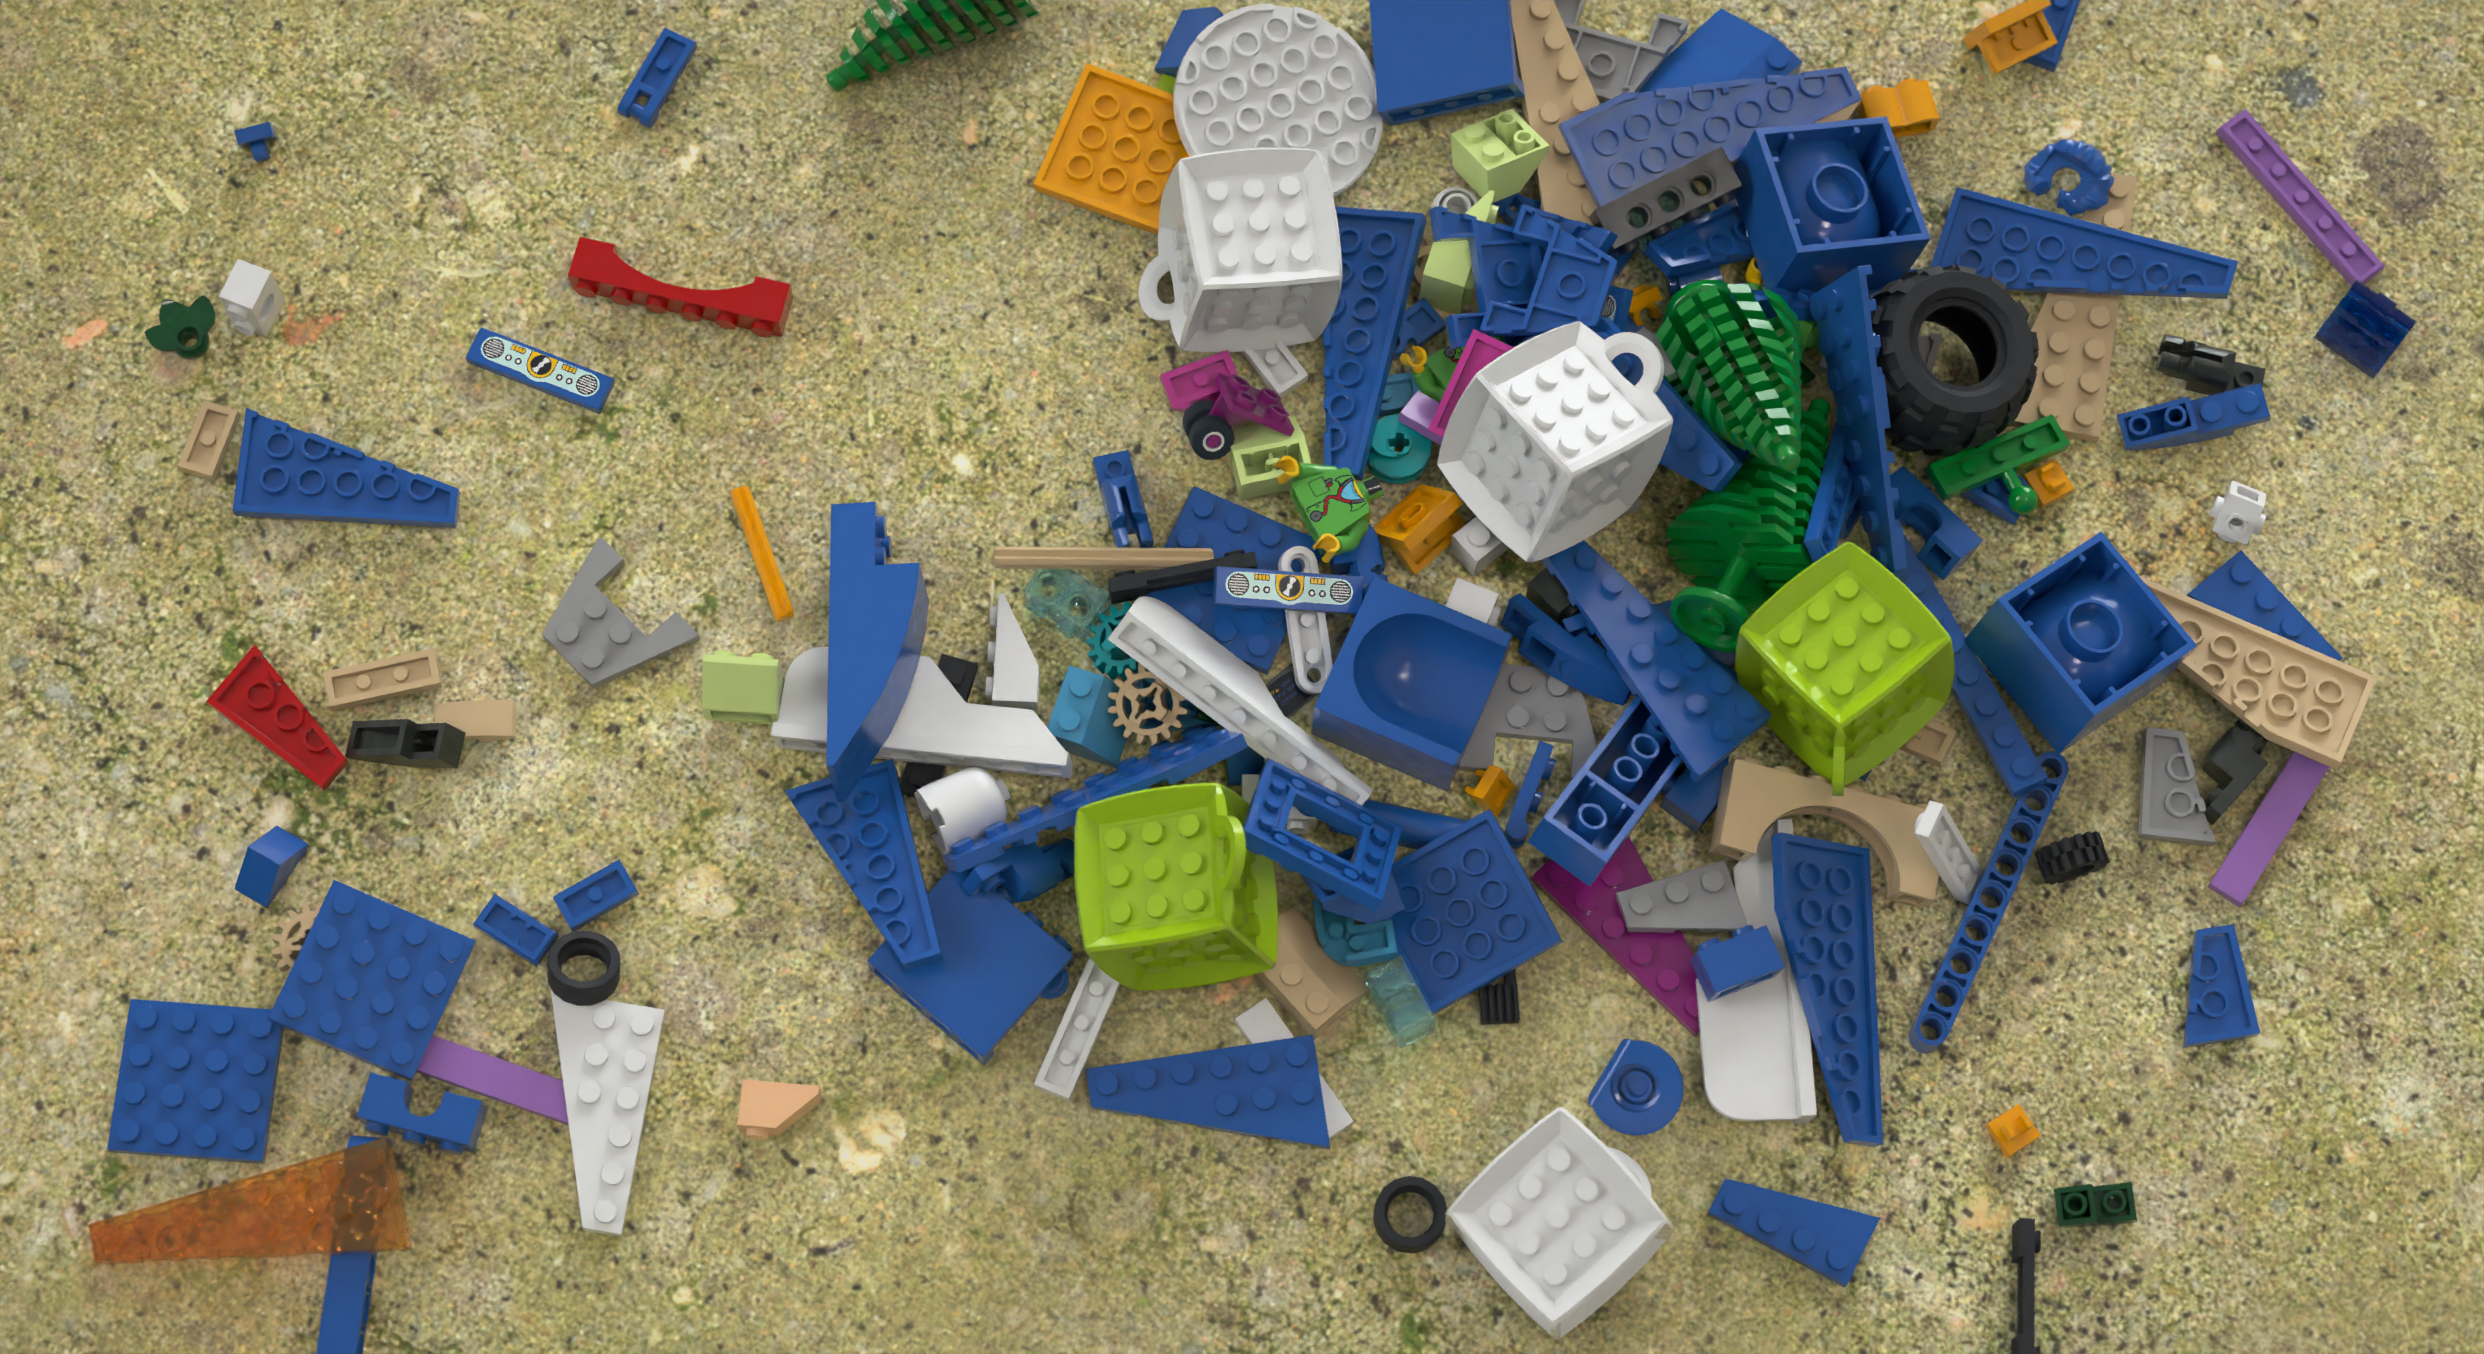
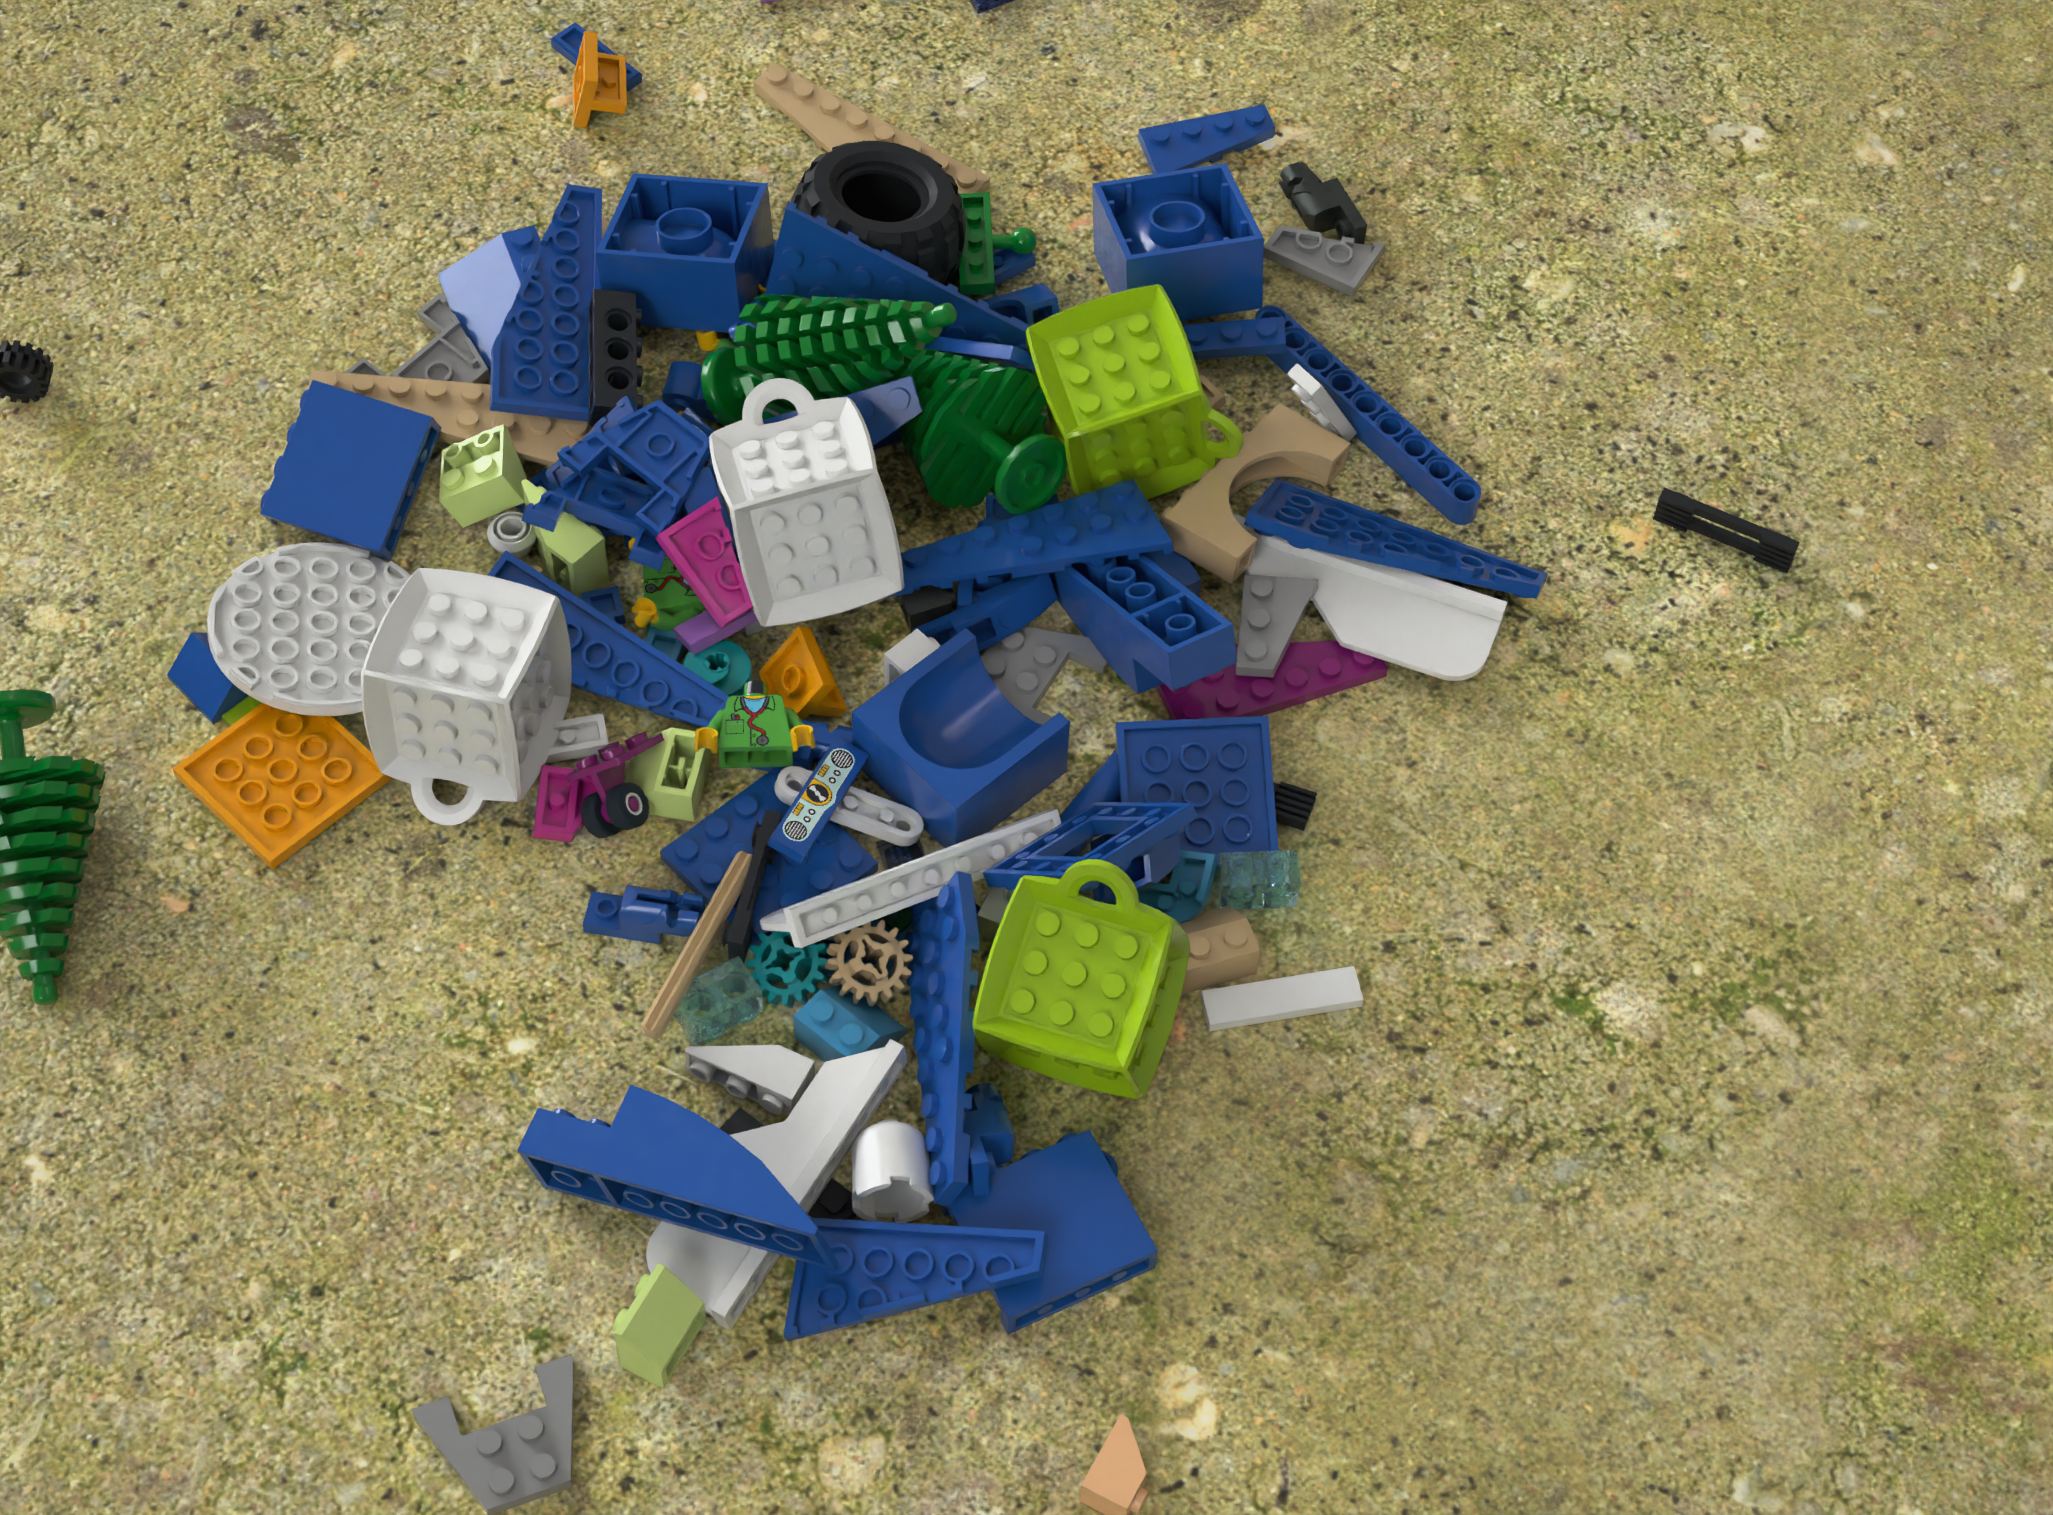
camera: 65 degrees left, 15 degrees down
tile [465,327,615,414] -> none
red arch [568,236,793,338] -> none
light orange axle [730,485,794,622] -> none
white plate [1034,957,1120,1102] -> none
blue wing [1086,1035,1330,1150] -> none
black tyre [1373,1176,1448,1253] -> none
white piece [1445,1107,1673,1340] -> none
white slope [1450,516,1509,577] -> none
light orange tile [1464,764,1516,818] -> none
blue plate [1504,741,1557,849] -> none
blue hat [1588,1039,1684,1135] -> none
blue wing [1644,200,1755,277] -> none
blue brick [1690,925,1785,1002] -> none
blue wing [1706,1178,1880,1288] -> none
light orange brick [1857,78,1940,139] -> none
blue wing [1931,187,2238,299] -> none
light orange tile [1985,1104,2041,1158] -> none
light orange tile [2023,459,2074,509] -> none
blue piece [2024,139,2114,216] -> none
black tyre [2035,831,2110,884] -> none
dark green slope [2054,1182,2137,1228] -> none
blue slope [2117,383,2270,450] -> none
tan wing [2138,575,2377,770] -> none
pearl dark grey plate [2155,334,2266,396] -> none
blue wing [2183,924,2260,1048] -> none
medium lavender tile [2207,751,2329,907] -> none
white brick [2209,480,2266,544] -> none

